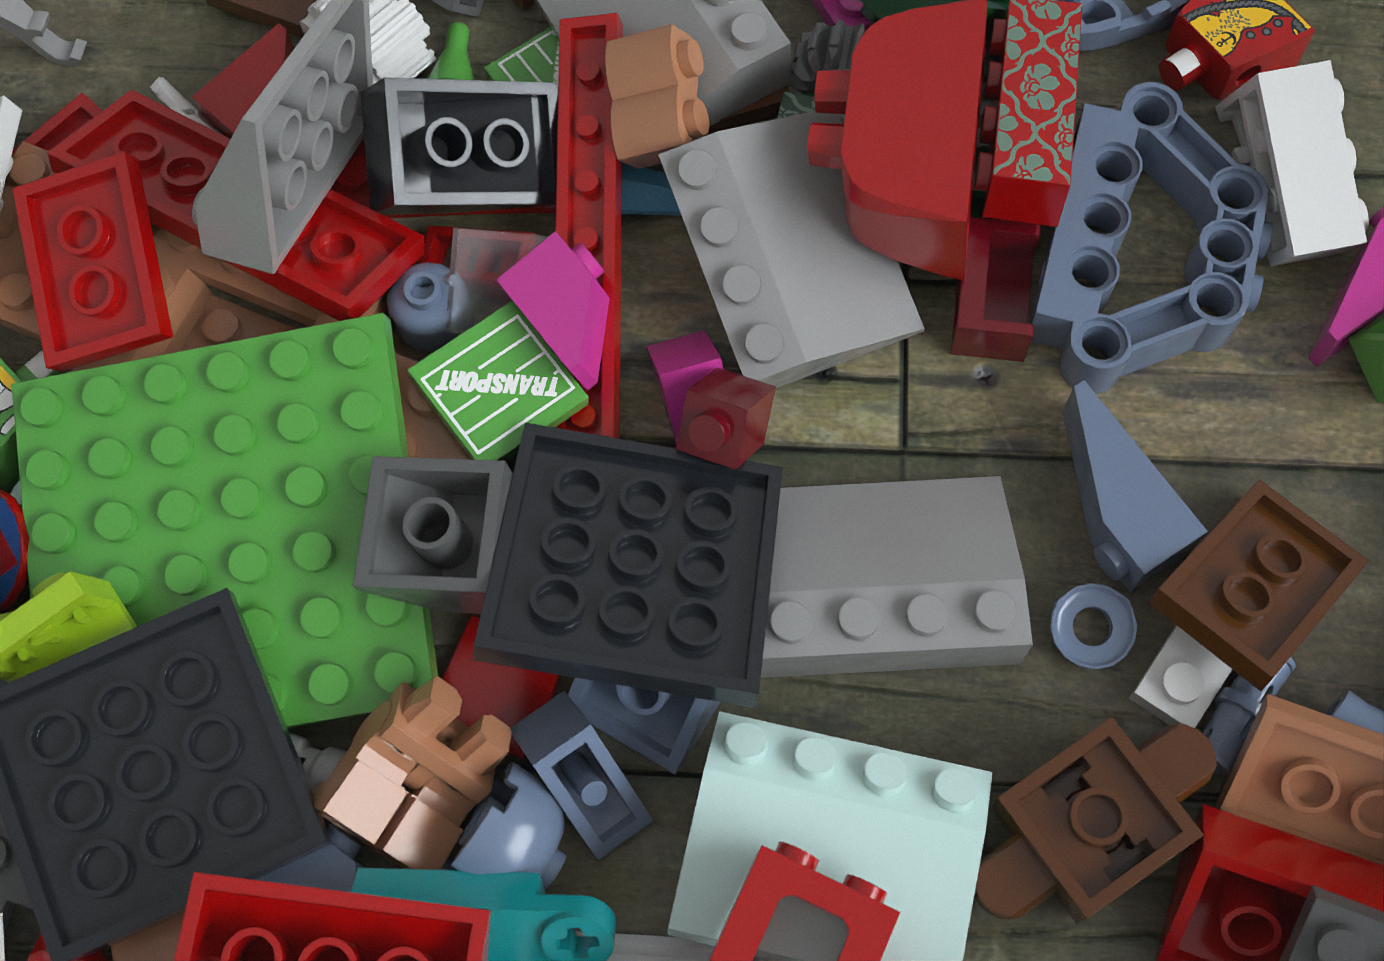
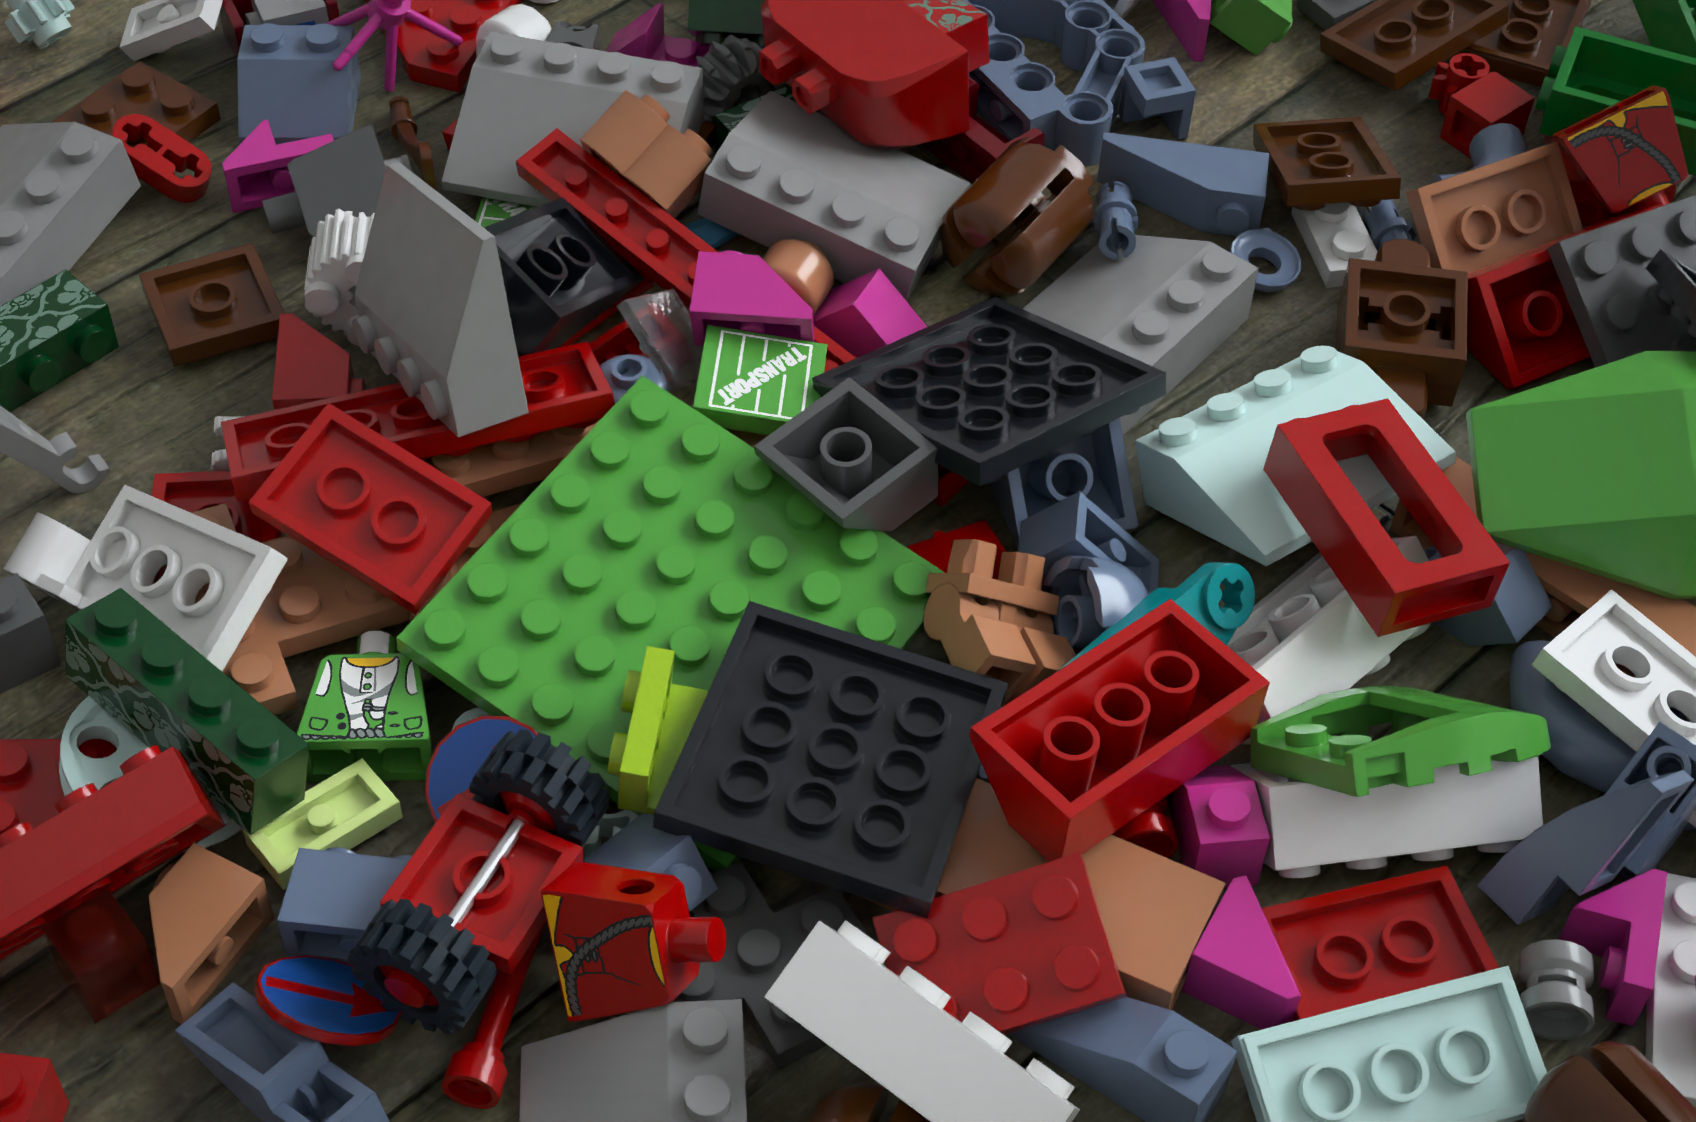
camera: 55 degrees left, 20 degrees down
dark red brick [676,368,776,470] -> none
none -> nougat head [762,239,834,316]
none -> reddish brown cylinder [940,137,1096,298]
none -> sand blue pin [1093,181,1138,260]
none -> sand blue panel [1118,57,1196,140]

